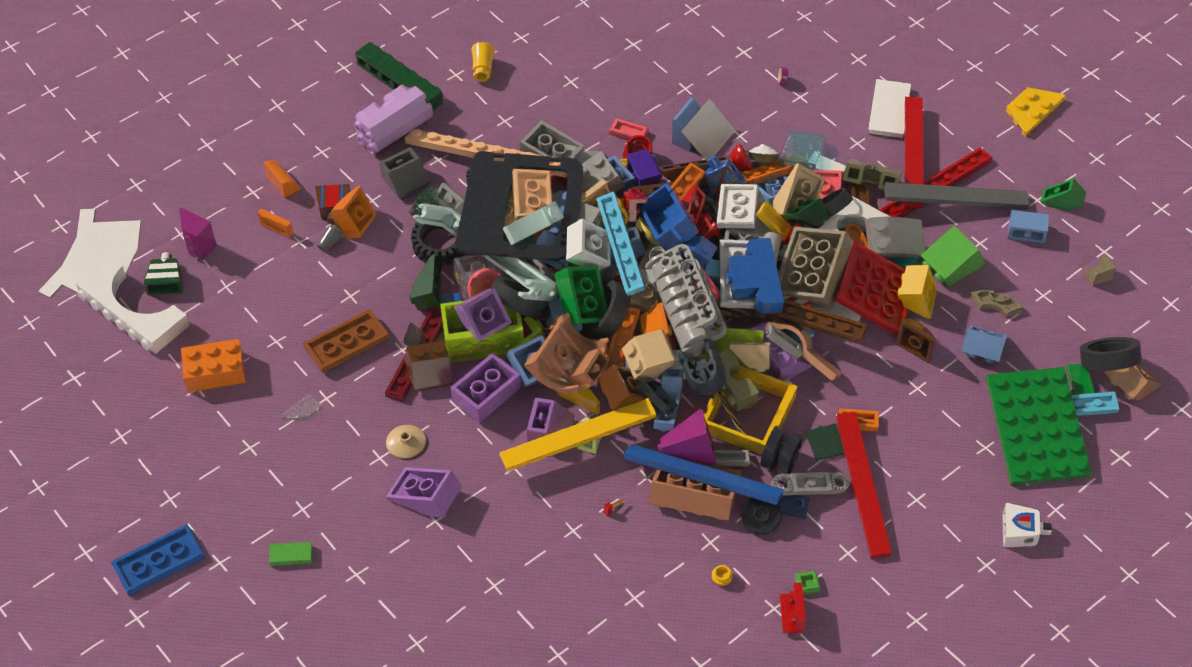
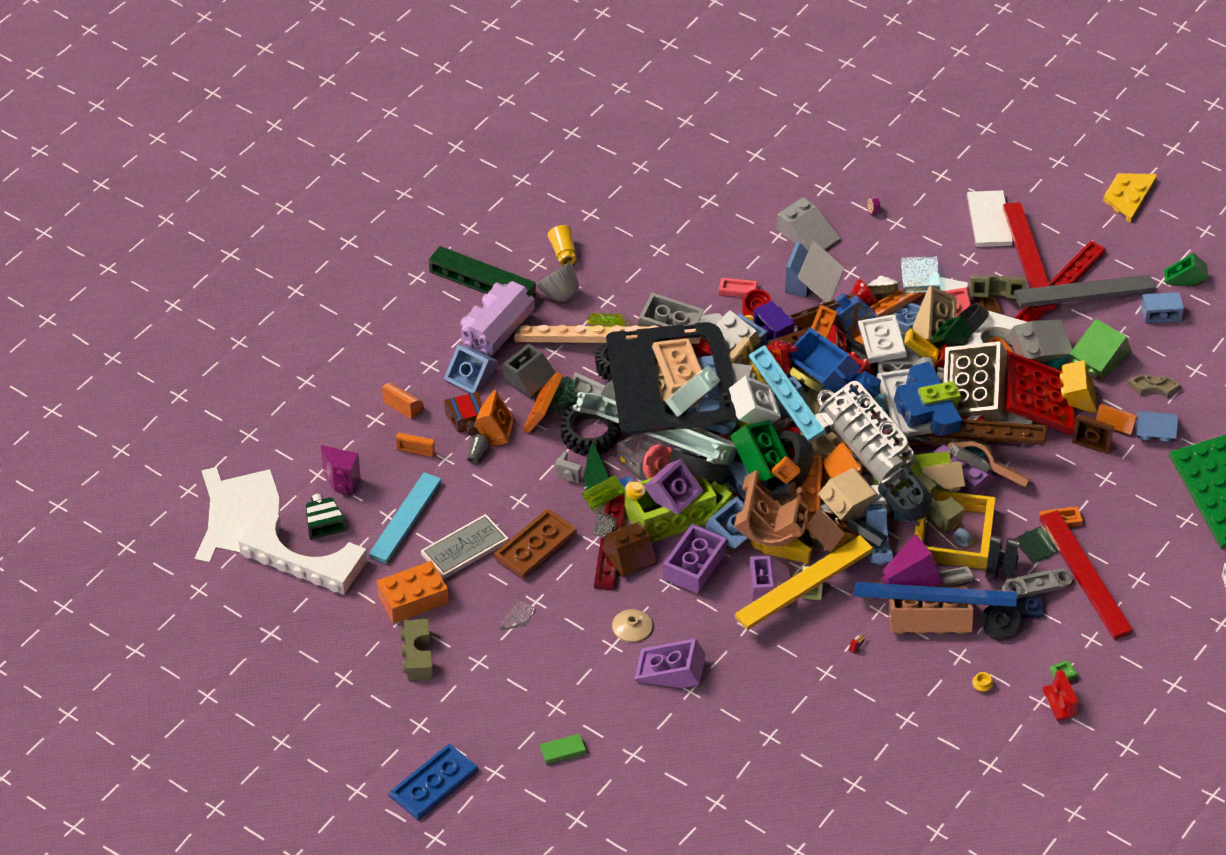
camera: 15 degrees left, 5 degrees down
none -> medium azure tile [369,472,441,565]
none -> olive arch [401,619,433,681]
none -> light grey tile [421,514,508,579]
none -> medium blue slope [443,345,498,393]
none -> orange tile [523,372,563,434]
none -> light grey hair [536,262,579,302]
none -> light grey bracket [555,451,581,483]
none -> clear neon green tile [581,475,625,510]
none -> clear neon green tile [587,313,626,326]
none -> yellow plate [625,482,645,500]
none -> black tile [771,480,797,500]
none -> orange tile [772,457,800,484]
none -> light grey slope [776,197,840,251]
none -> lime bracket [918,381,961,410]
none -> sand blue tile [953,528,973,548]
none -> orange tile [1096,404,1137,435]

